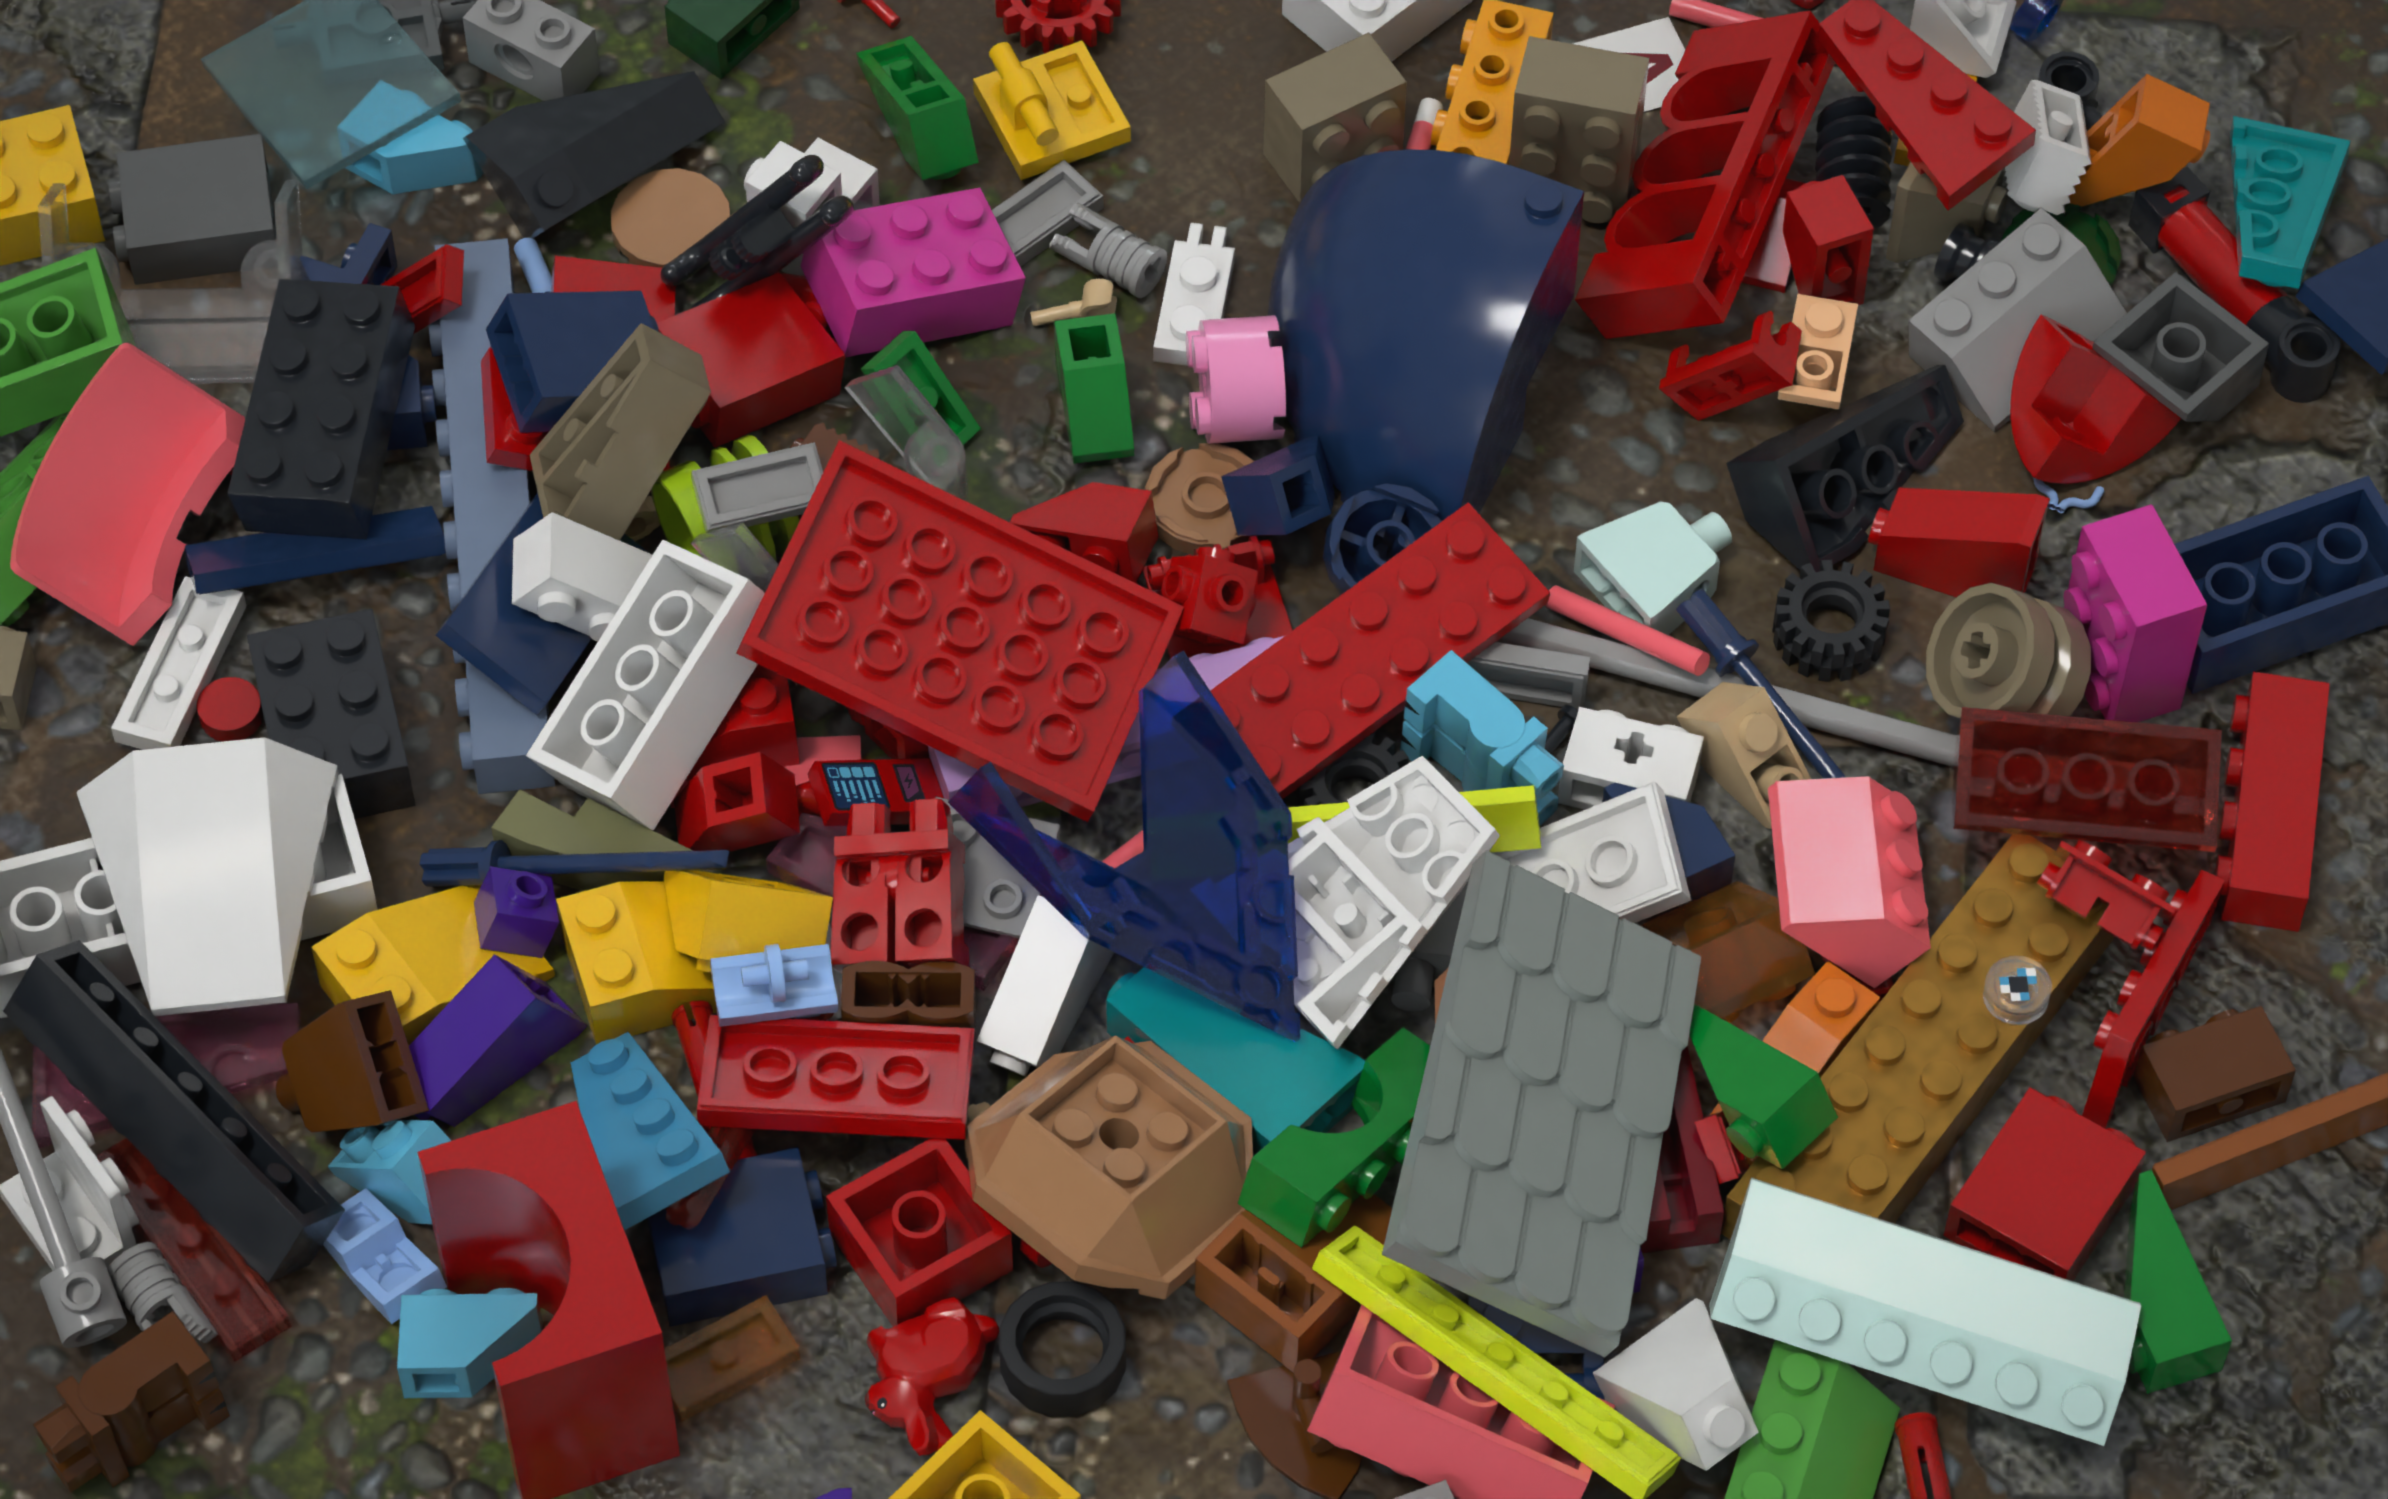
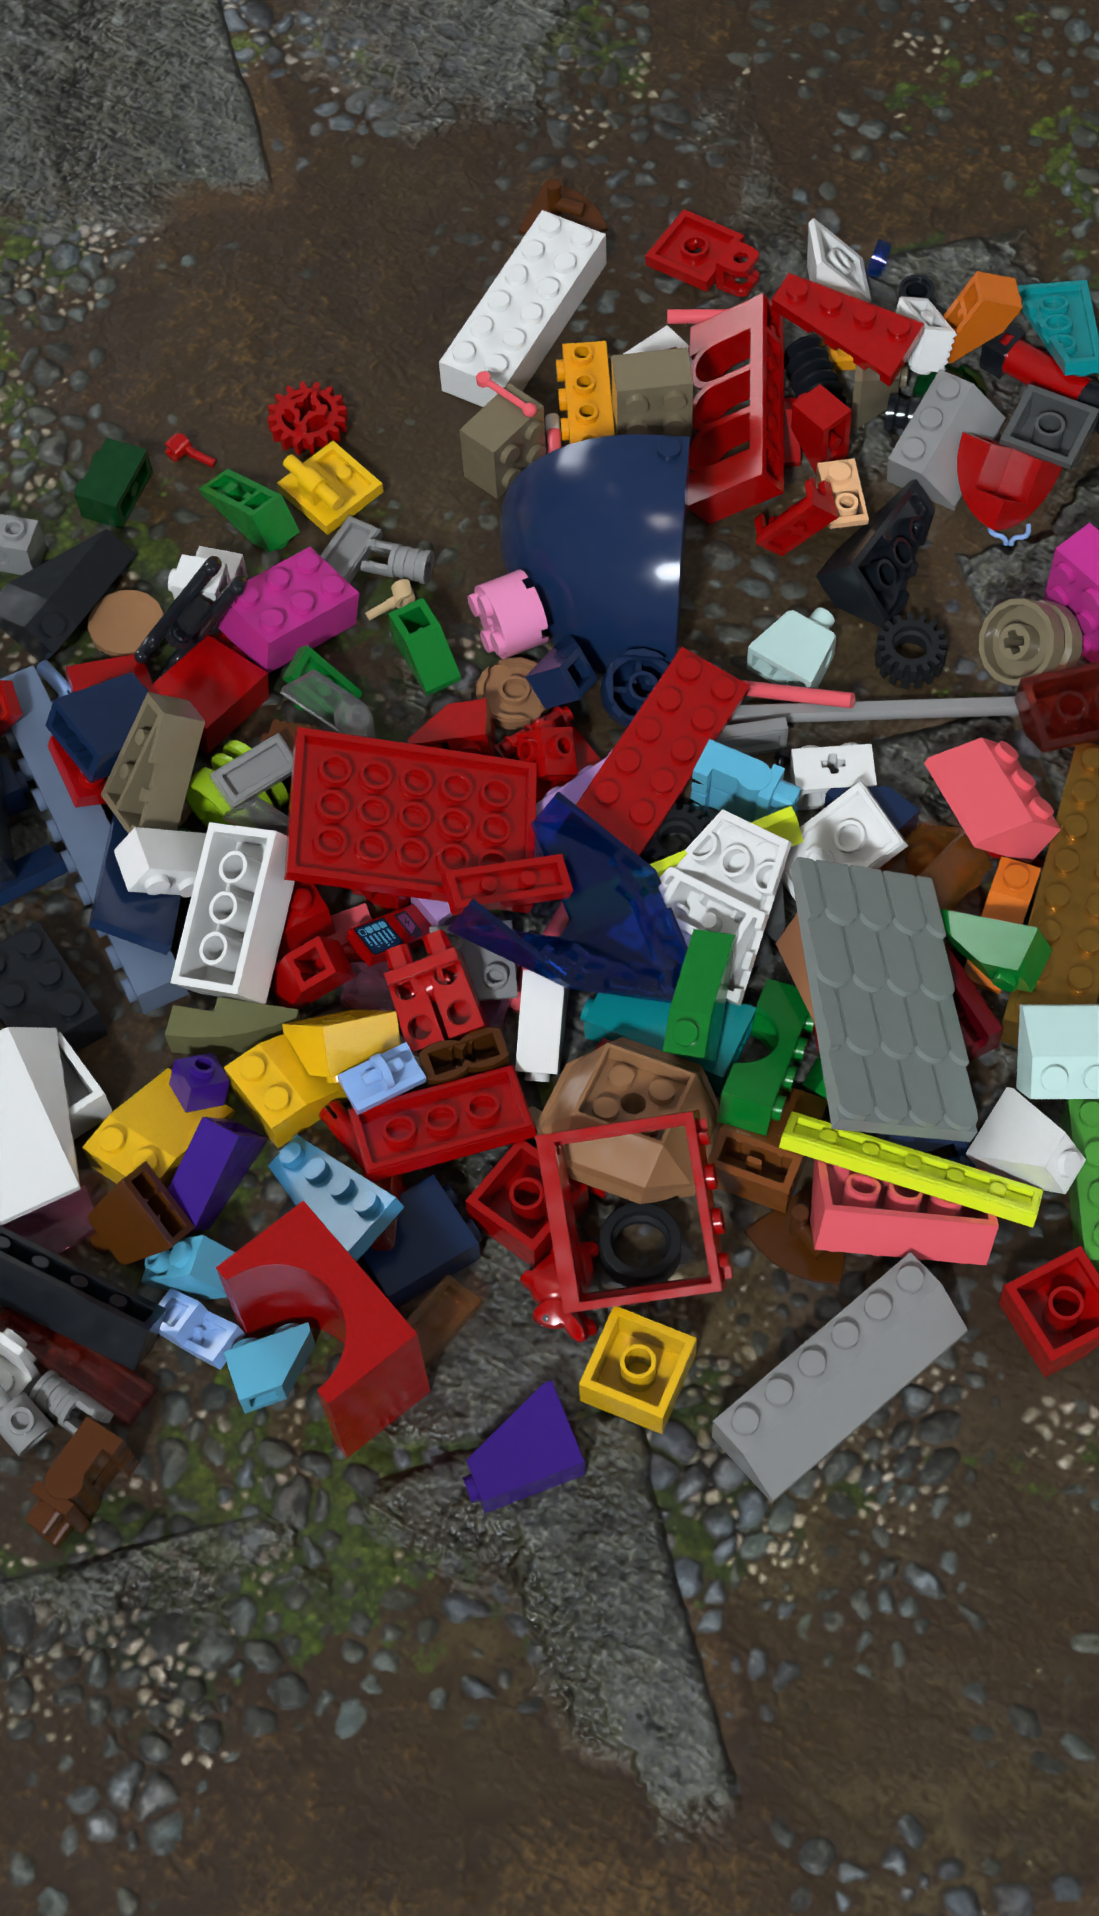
camera: 15 degrees left, 5 degrees up
dark blue piece [419,840,729,887] -> none
white hinge [1153,222,1235,366] -> none
dark blue piece [1676,589,1846,779] -> none
tan slope [1677,682,1811,829] -> none
red tile [1694,1110,1750,1185] -> none
red slope [1868,487,2050,598] -> none
none -> red plate [441,854,573,916]
none -> coral hinge [476,371,537,418]
none -> red window [535,1109,733,1314]
none -> green slope [662,929,736,1062]

